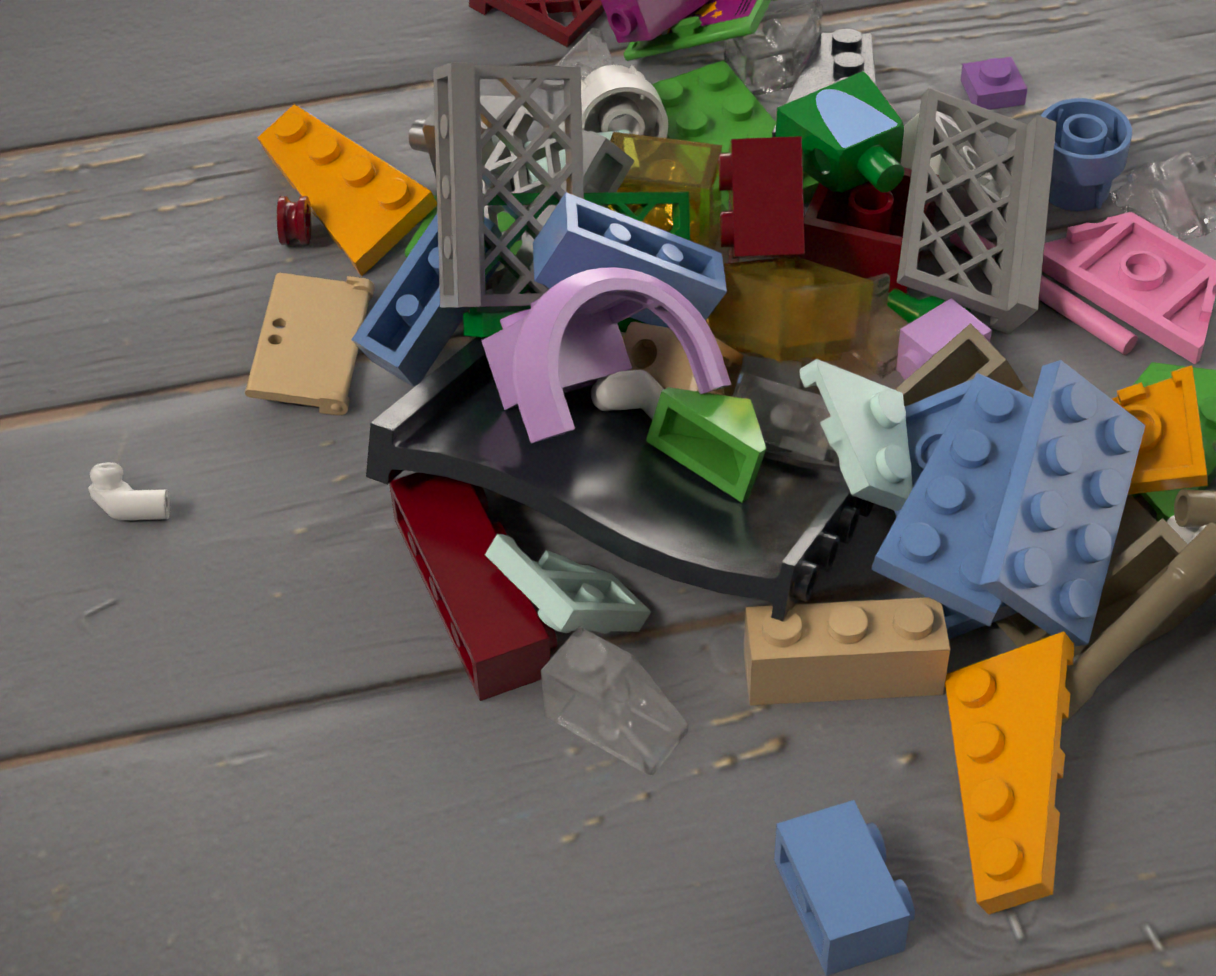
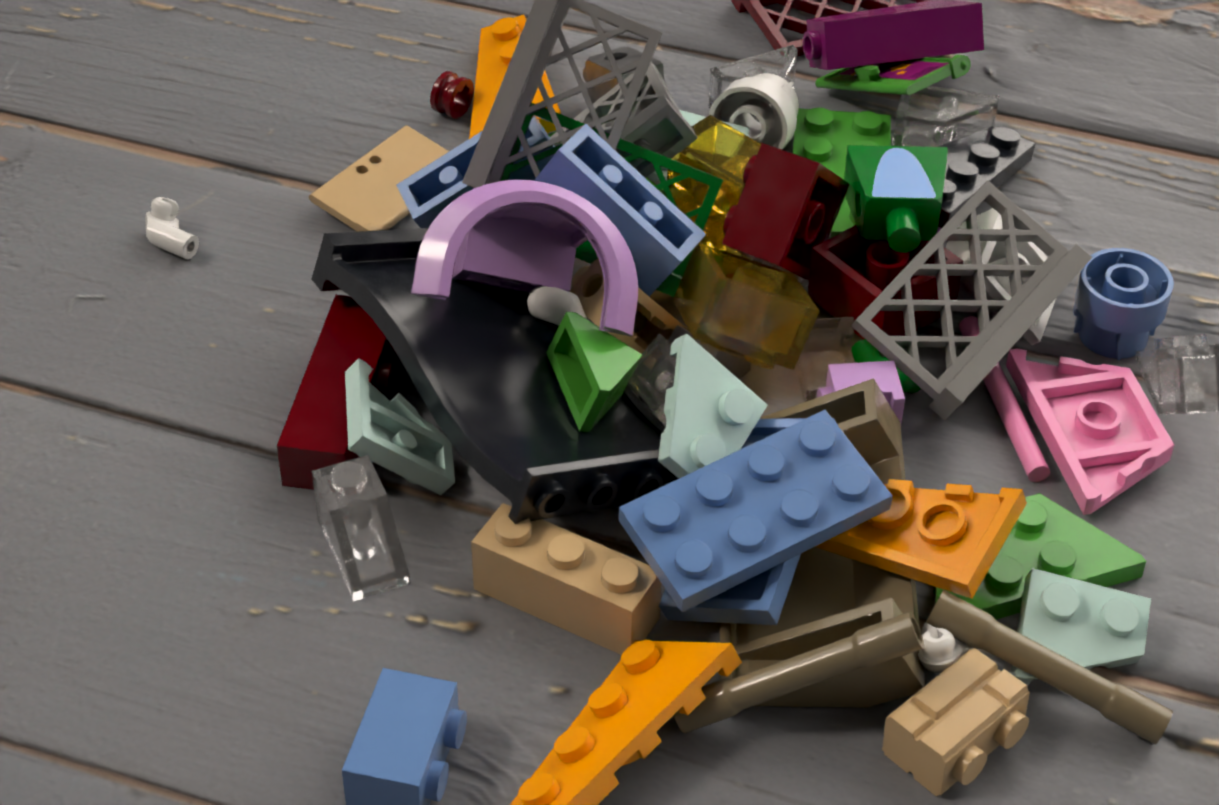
camera: 30 degrees right, 5 degrees down
medium lavender plate [961,57,1027,110] -> none
medium blue plate [979,360,1146,647] -> none

